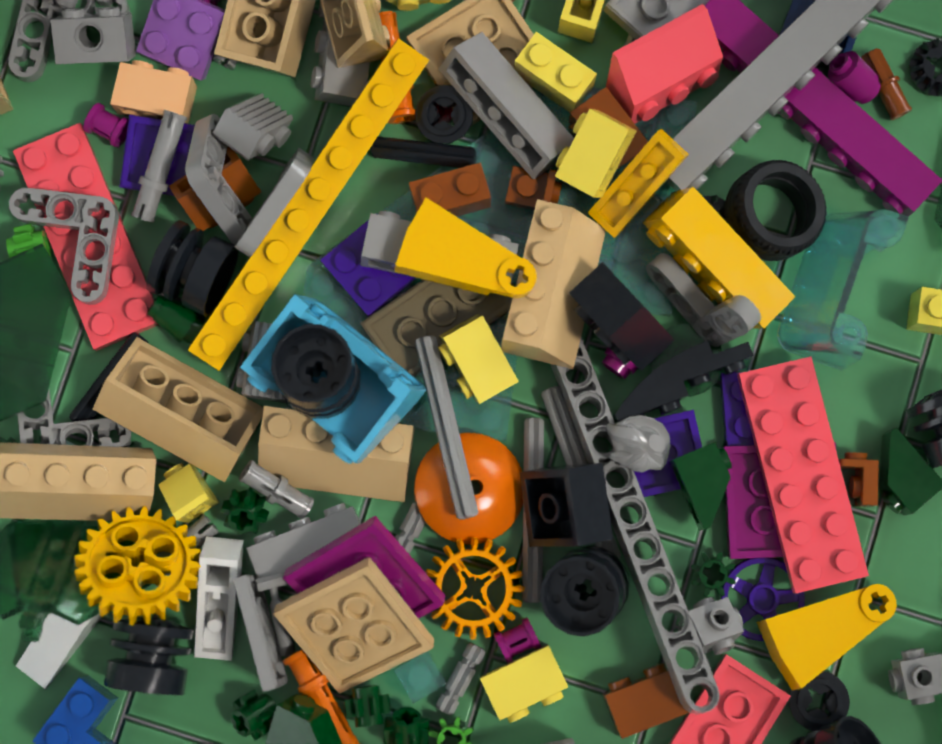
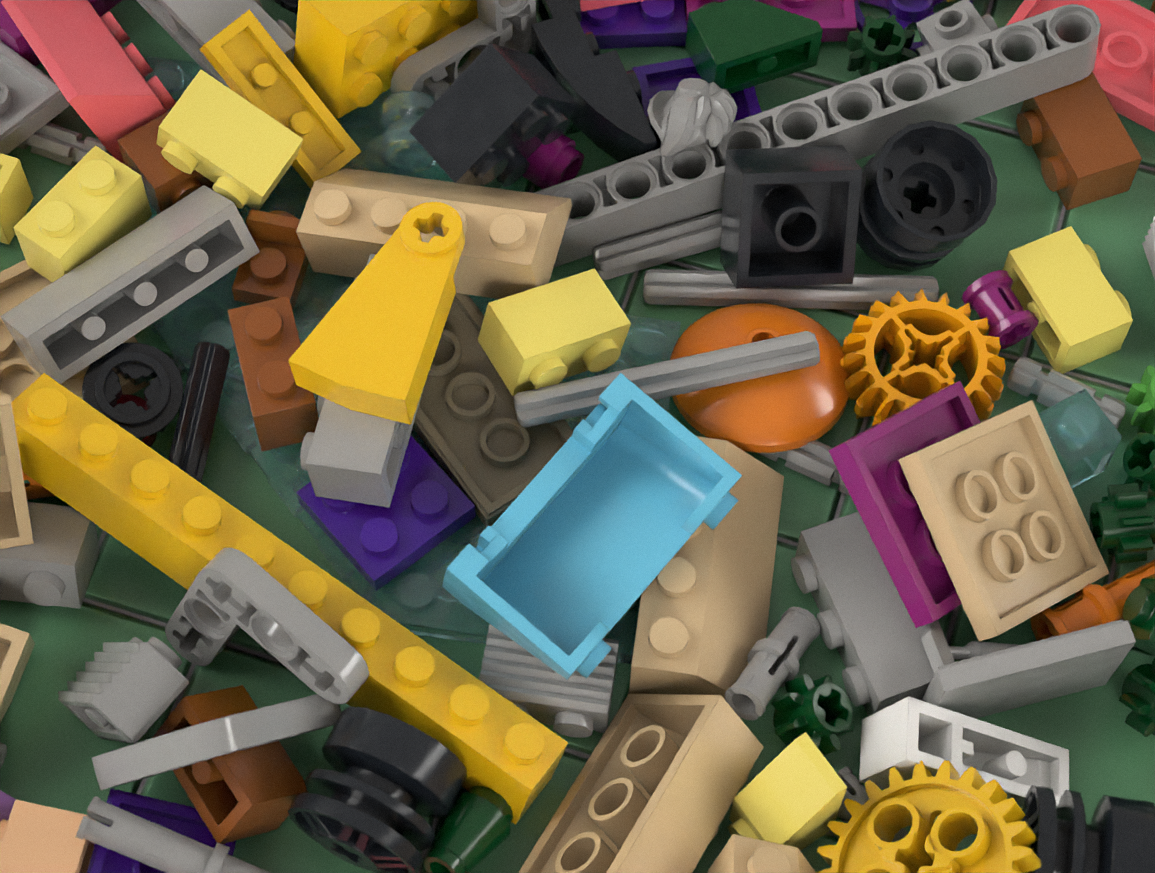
camera: 90 degrees left, 20 degrees down
black wheel [271,324,361,419] -> none
none -> clear light blue wheel [380,91,437,173]

